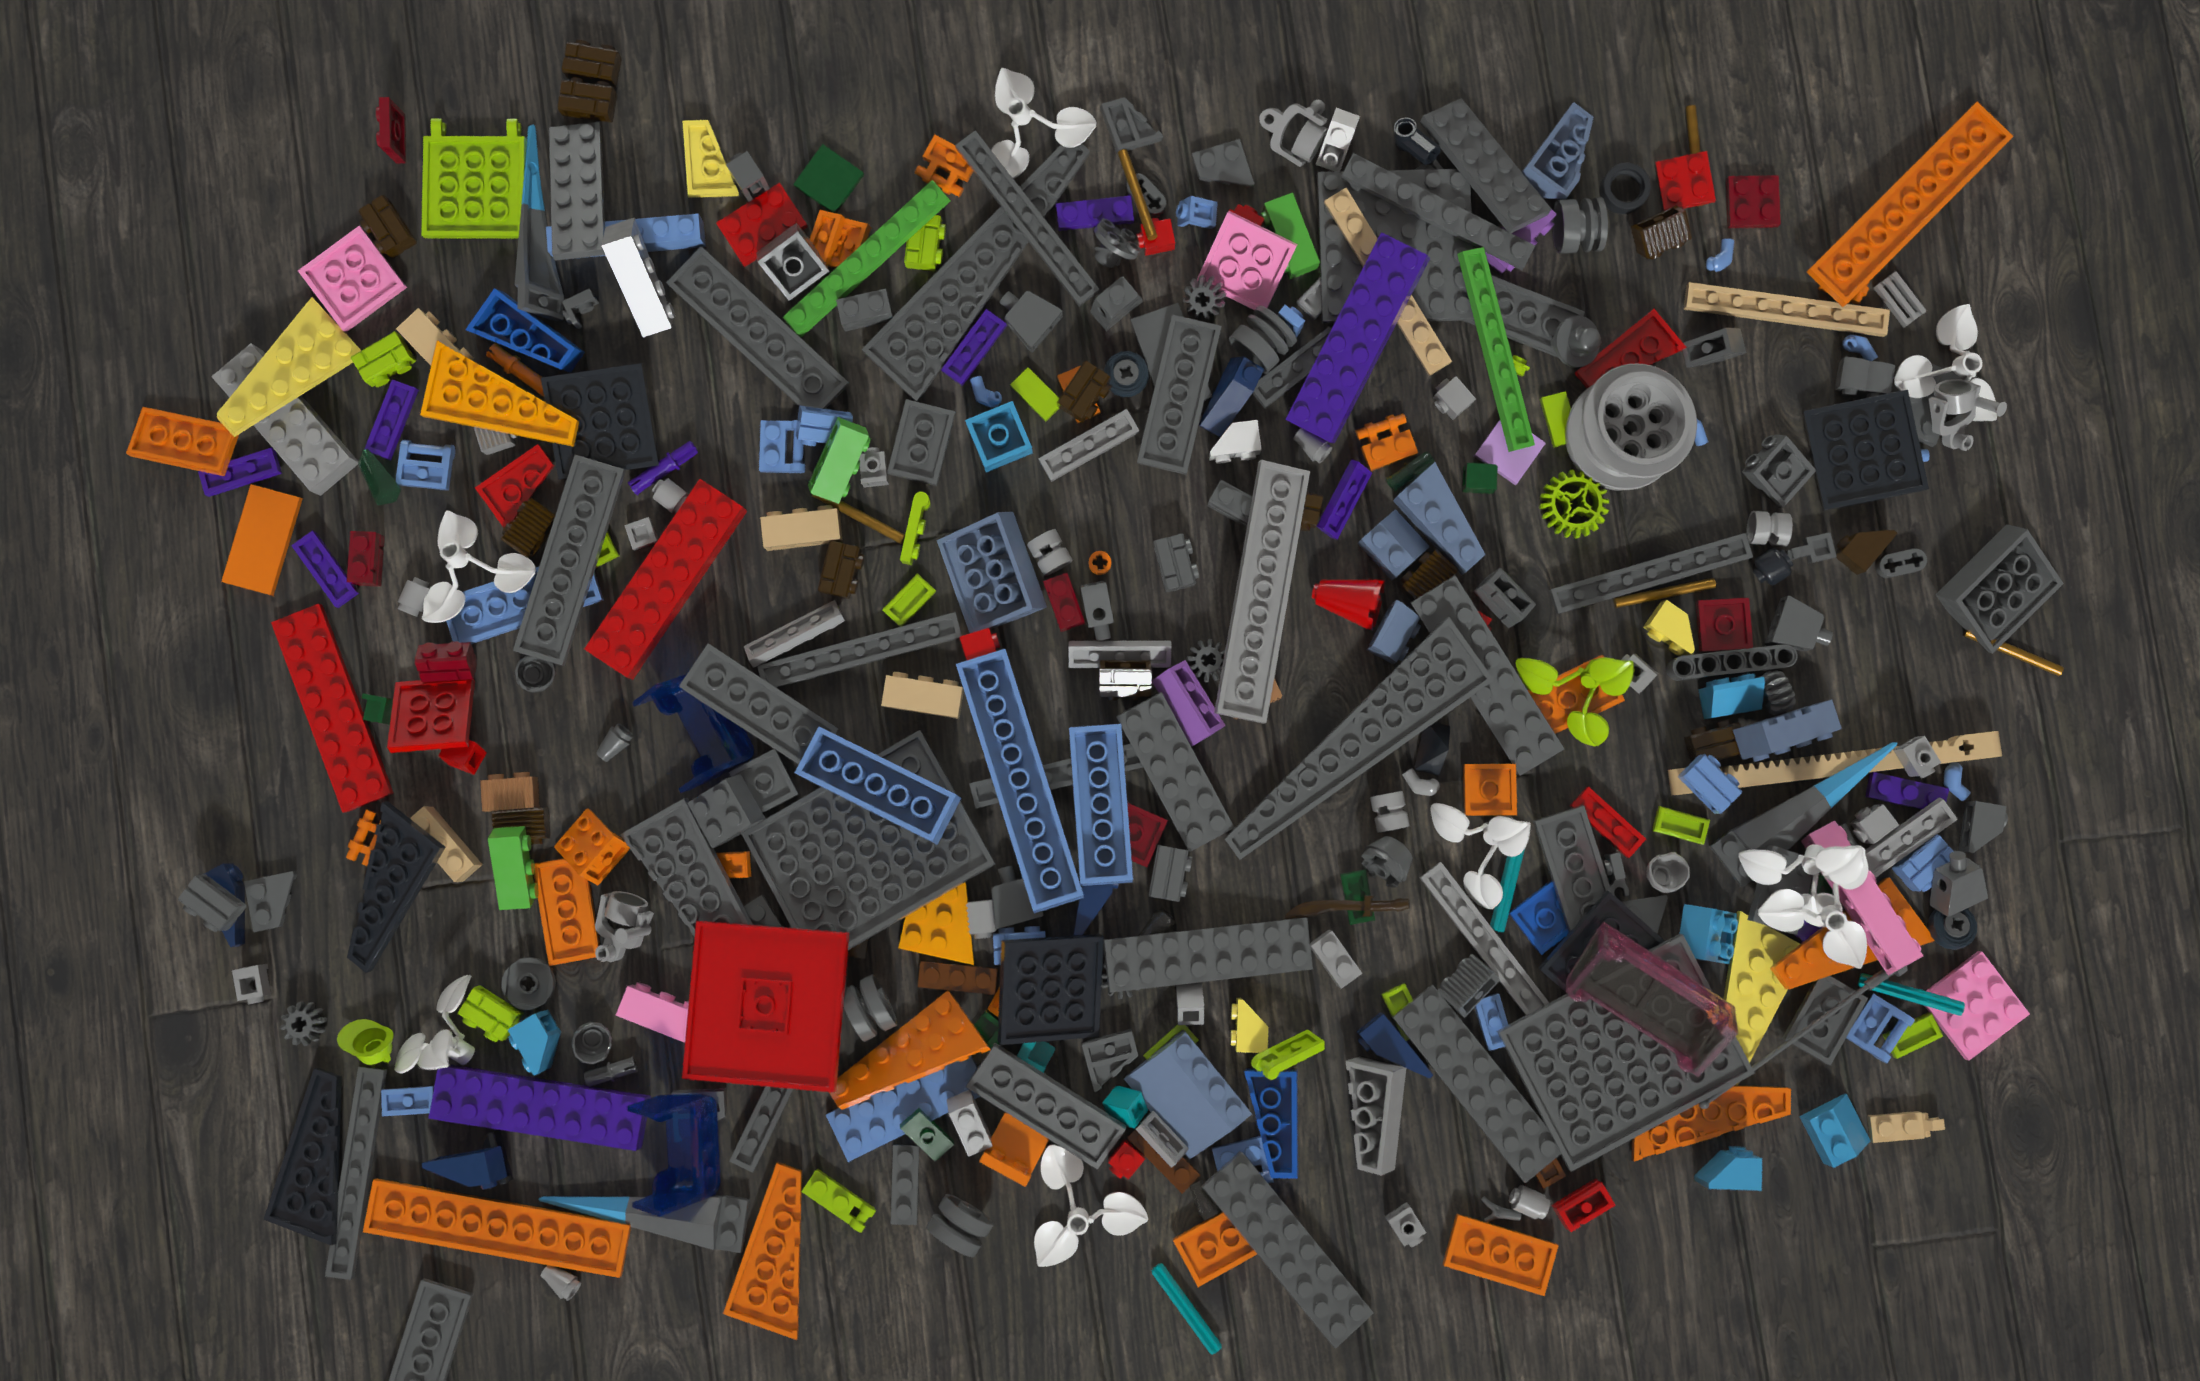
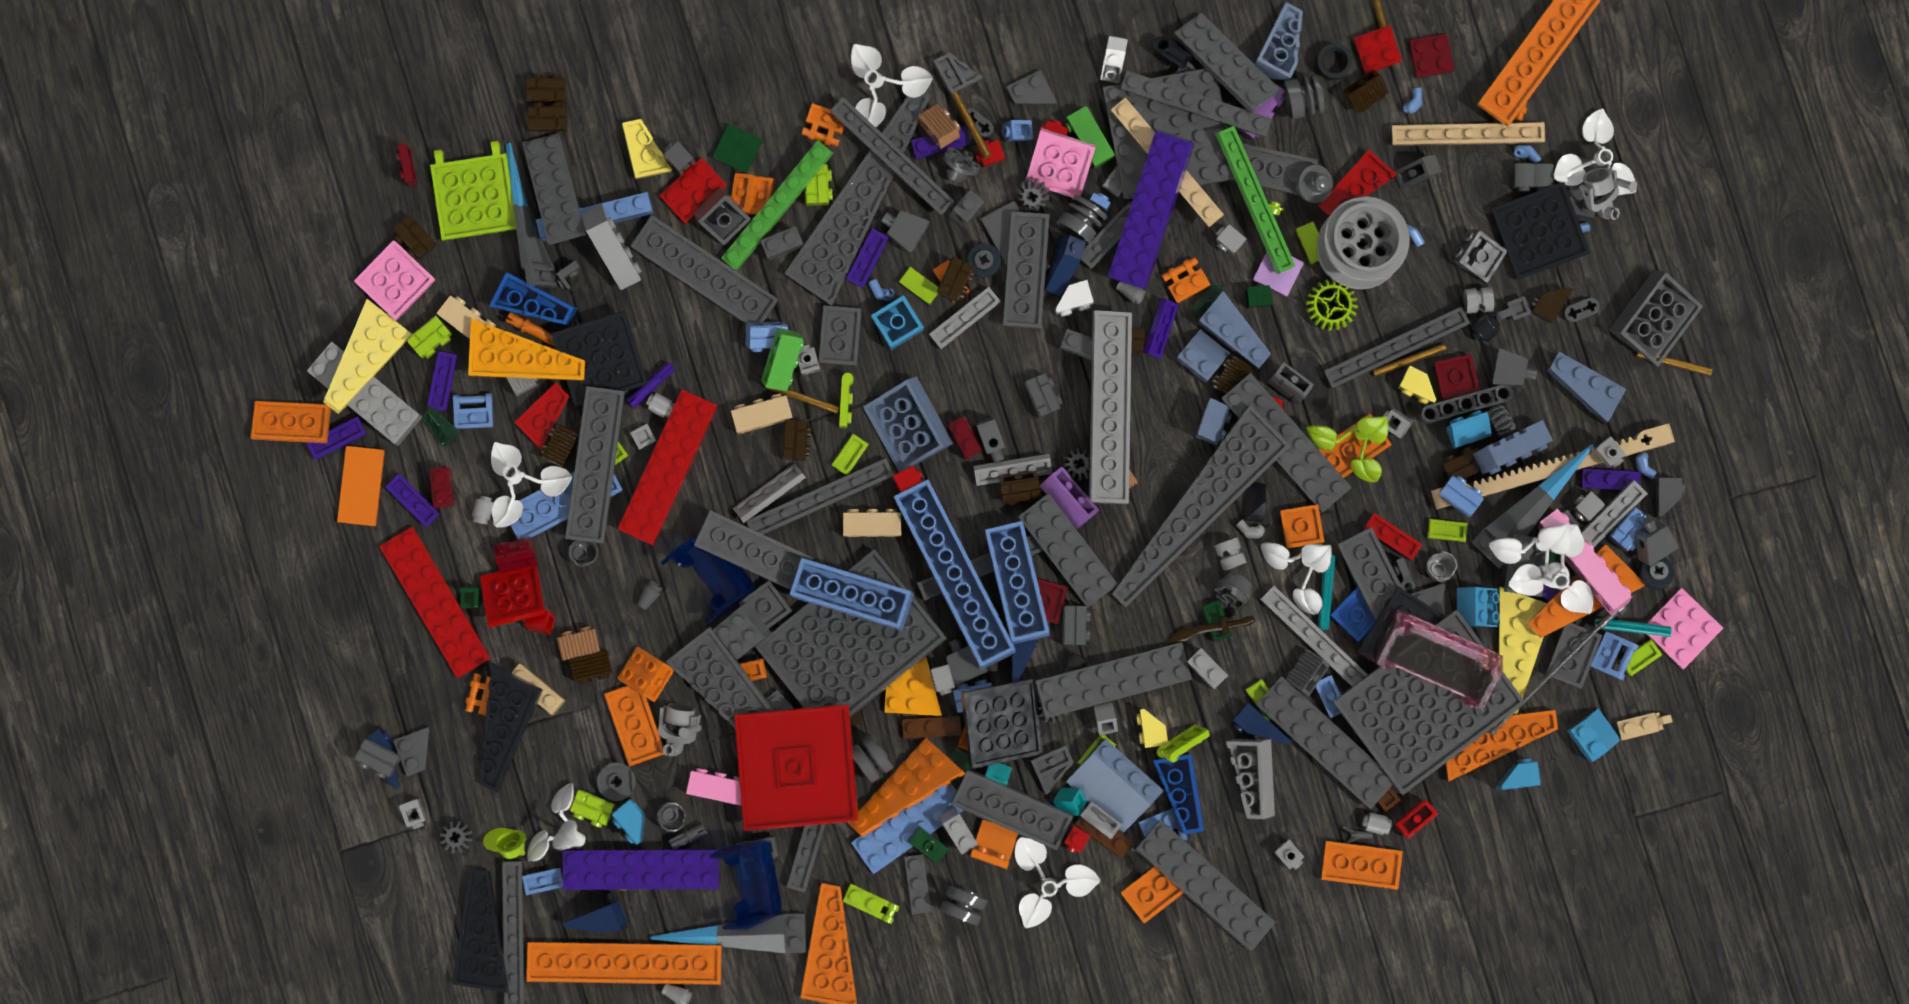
camera: 10 degrees left, 0 degrees up
bright green brick [488,826,539,910] -> none
medium blue plate [759,420,805,473] -> none
light grey wheel [1027,529,1073,576] -> none
orange bush [1089,551,1111,575] -> none
teal axle [1151,1263,1222,1355] -> none
light grey piece [1259,100,1328,167] -> none
red cone [1312,580,1385,631] -> none
light grey tile [1873,271,1926,328] -> none
none -> medium nougat brick [919,104,960,149]
none -> sand blue wedge [1546,352,1626,424]

